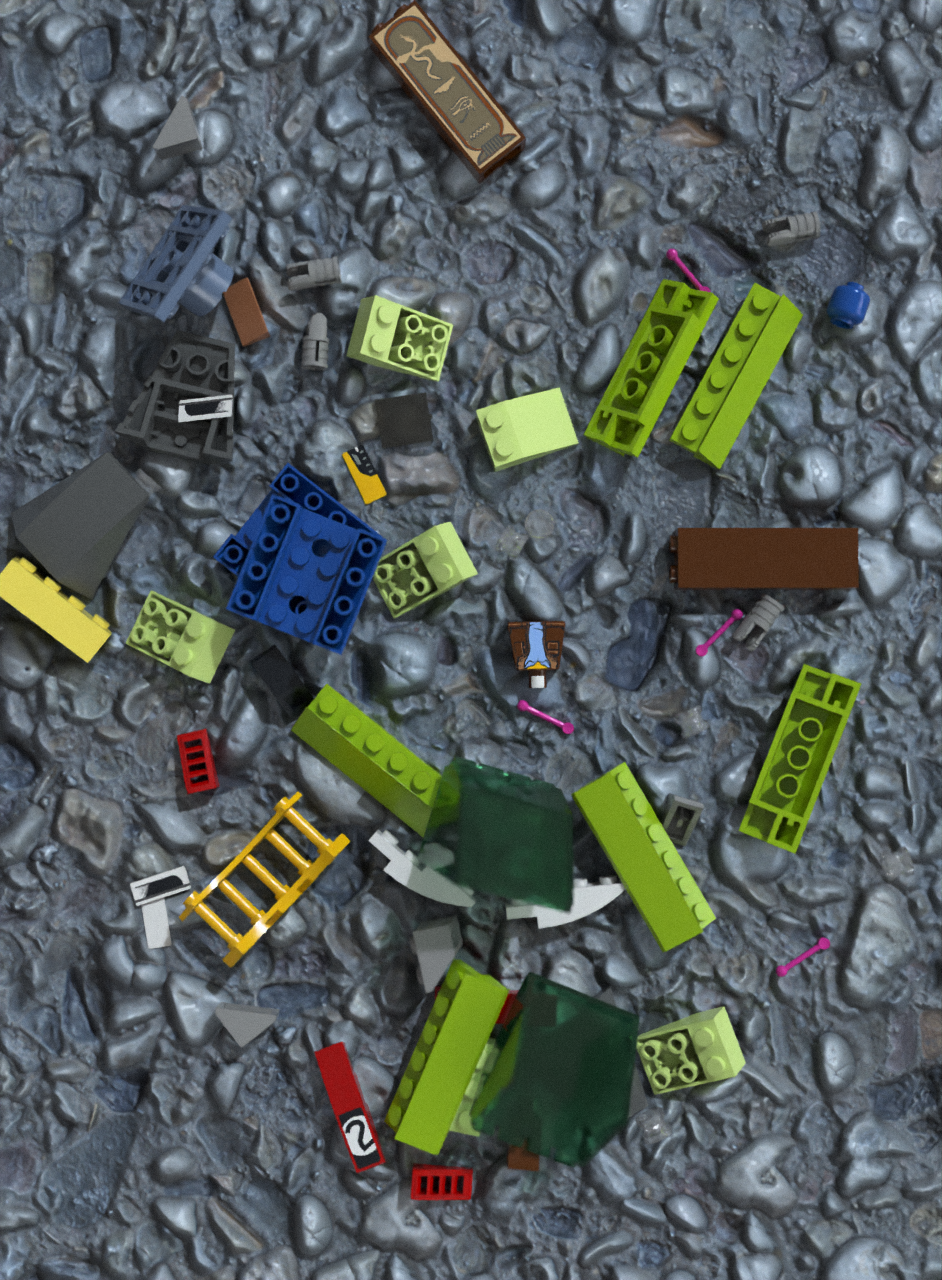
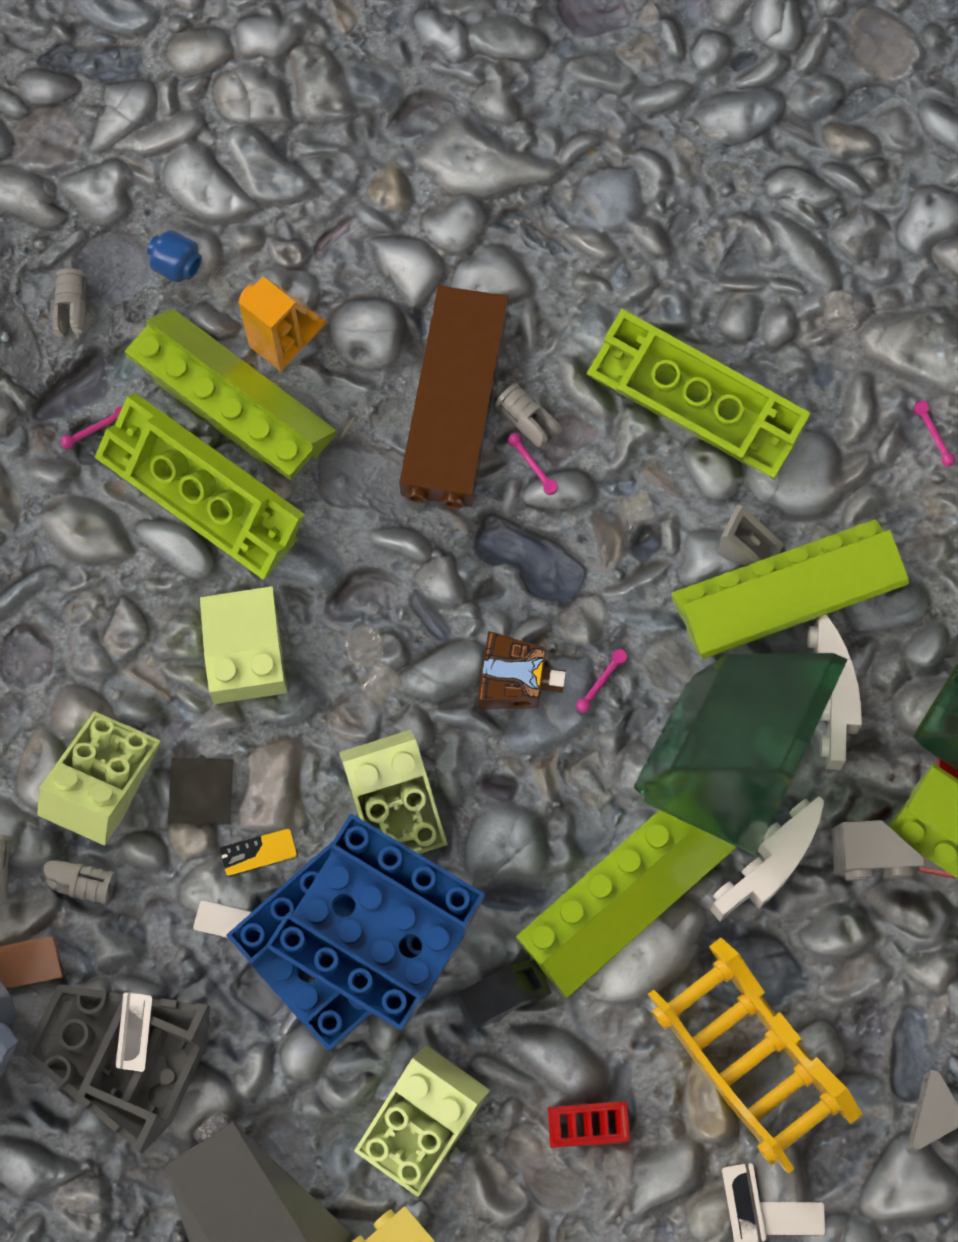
camera: 75 degrees left, 15 degrees down
none -> white sticker [193,900,251,938]
none -> light orange wedge [238,276,328,372]

